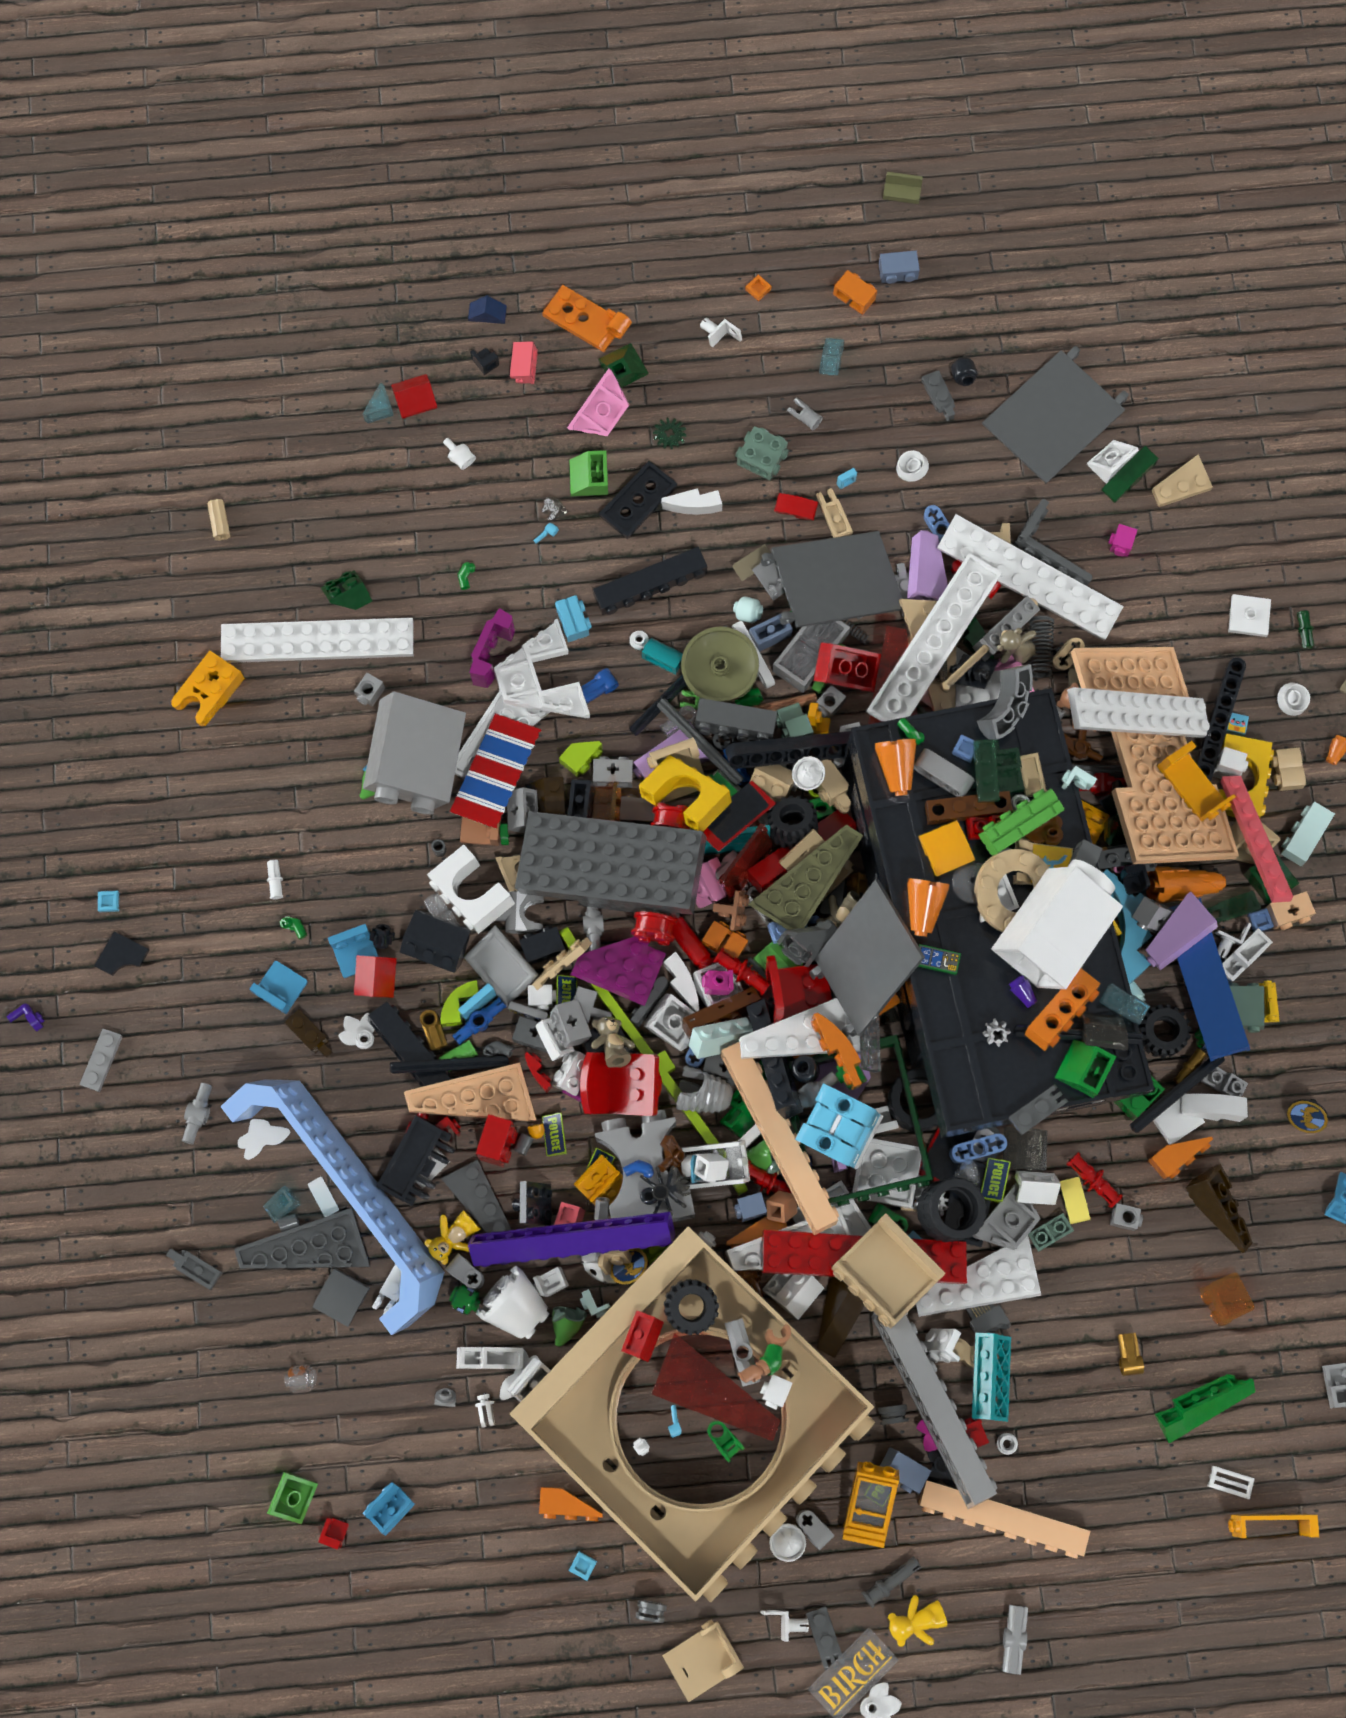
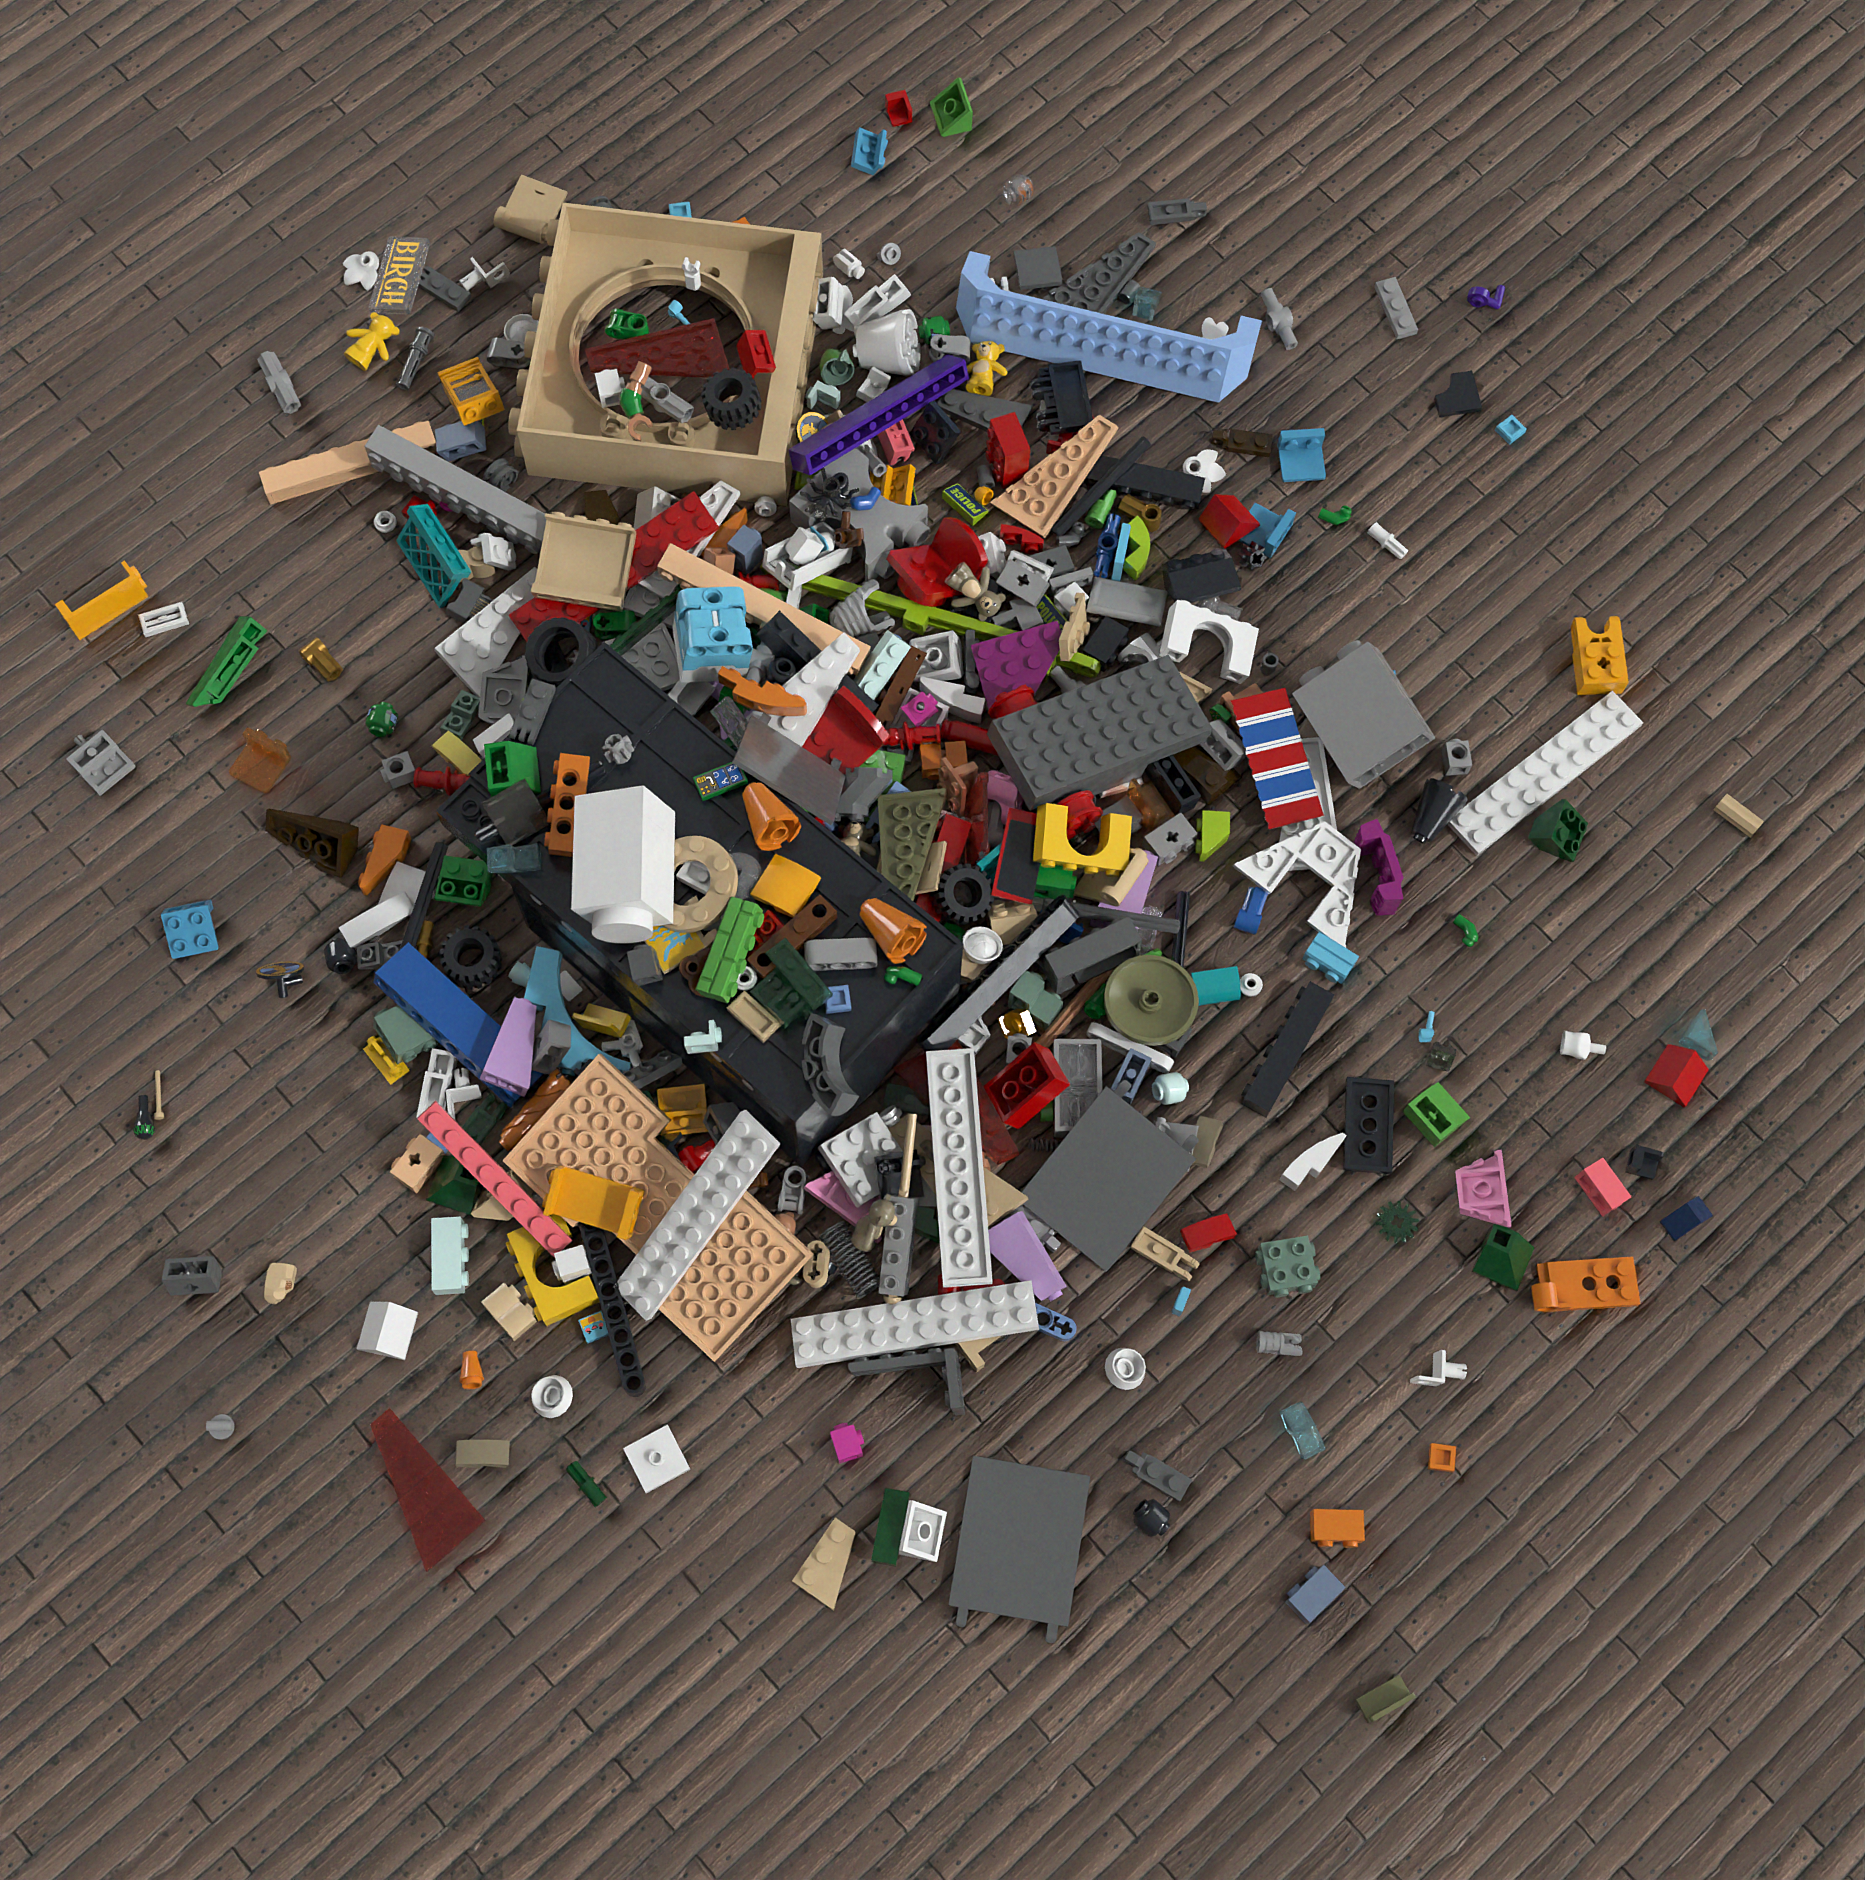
camera: 140 degrees right, 5 degrees down
none -> black head [324,938,357,974]
none -> green head [365,702,398,737]
none -> black cone [1411,778,1468,844]

